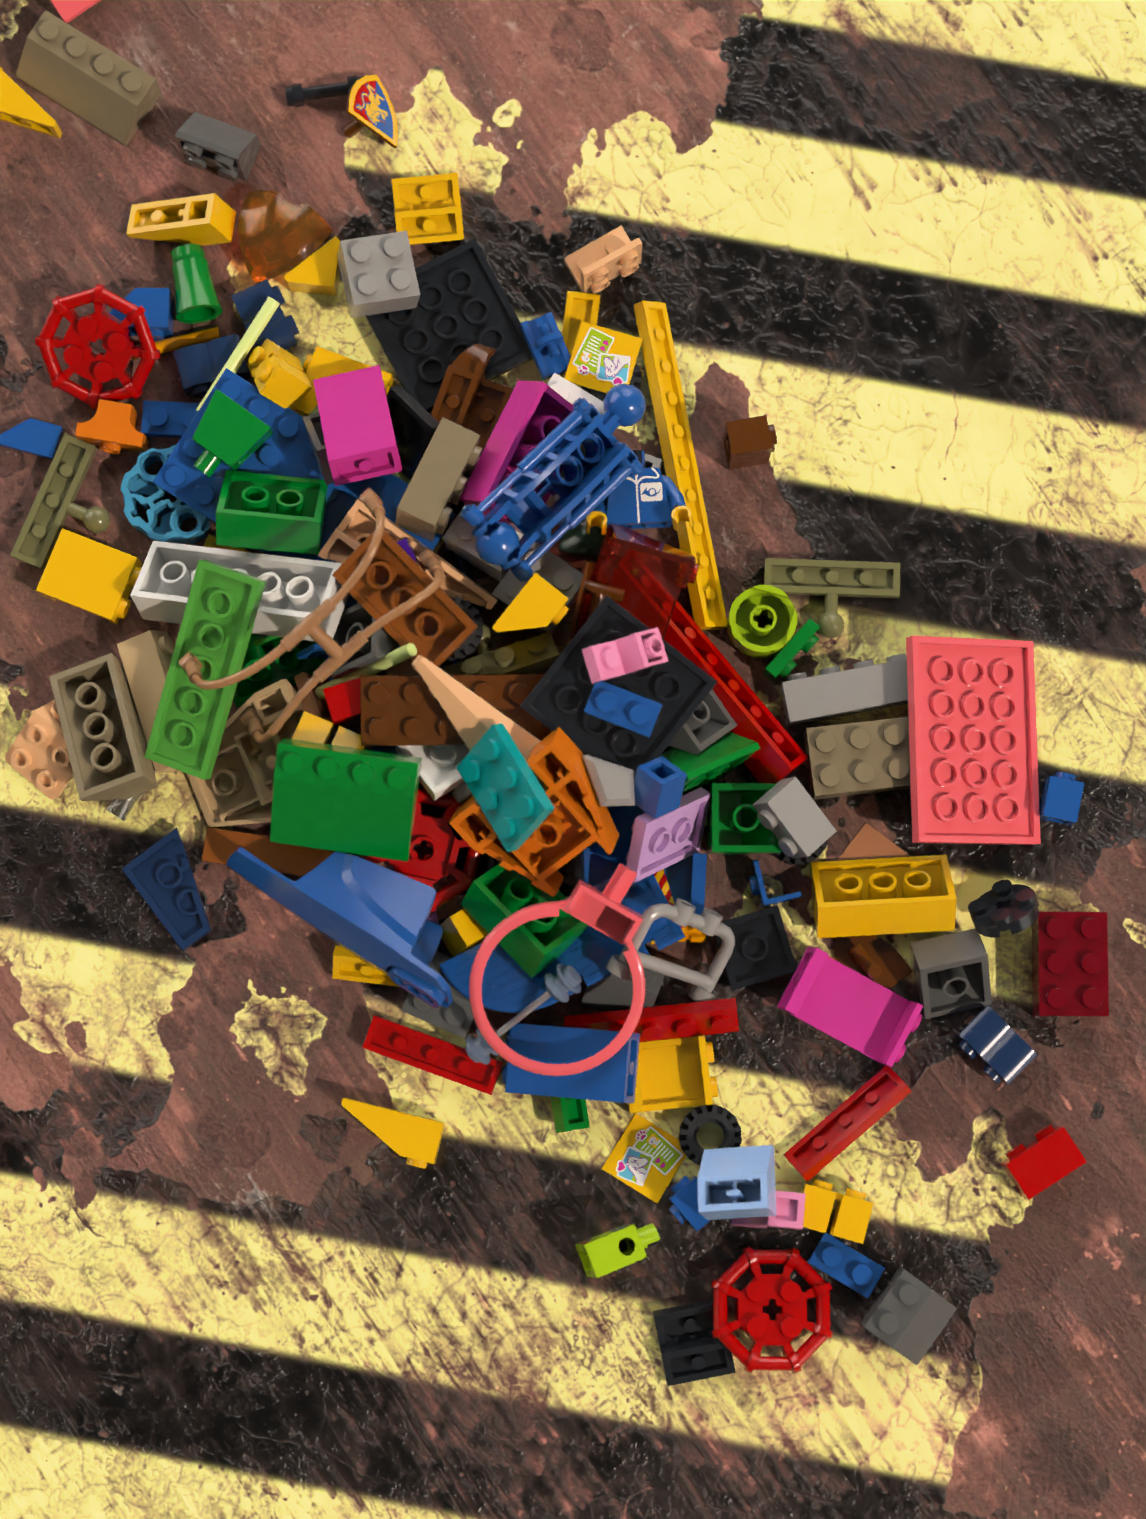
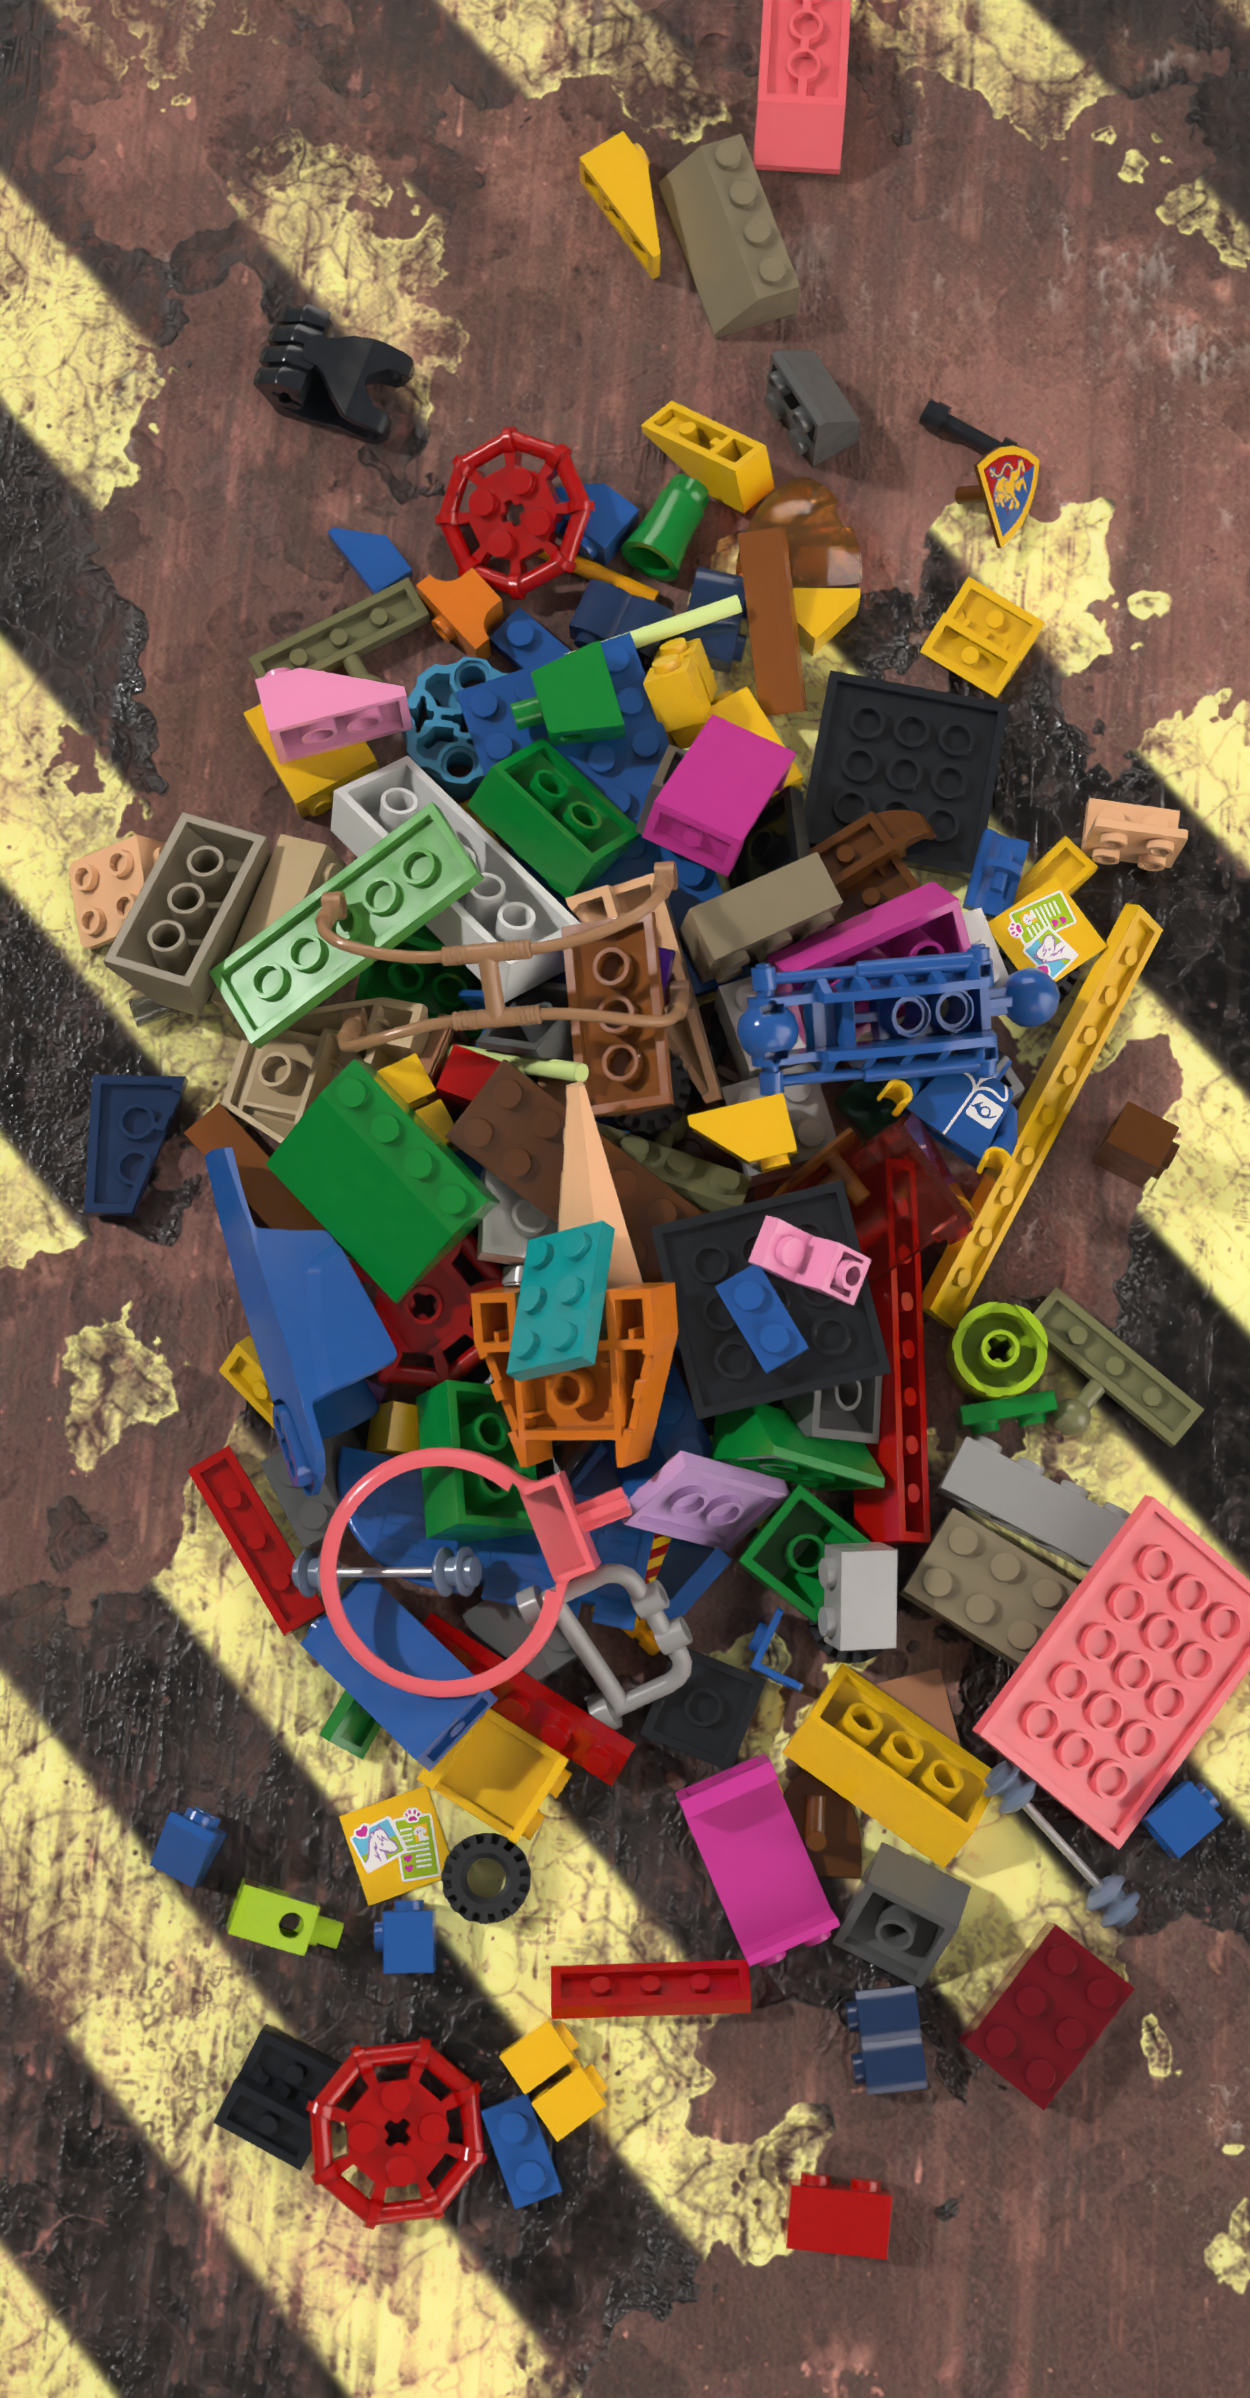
camera: 35 degrees right, 5 degrees down
light grey brick [337,231,420,318] -> none
yellow slope [341,1098,445,1169] -> none
light grey piece [582,755,635,807] -> none
blue brick [634,756,687,819] -> none
light blue slope [697,1145,777,1220] -> none
bright pink slope [732,1191,806,1230] -> none
dark grey slope [860,1267,957,1365] -> none
black plate [968,880,1040,938] -> none
none -> blue slope [150,1806,228,1888]
none -> bright pink slope [255,667,413,764]
none -> dark orange tile [737,526,808,717]
none -> sand blue axle [983,1761,1140,1928]

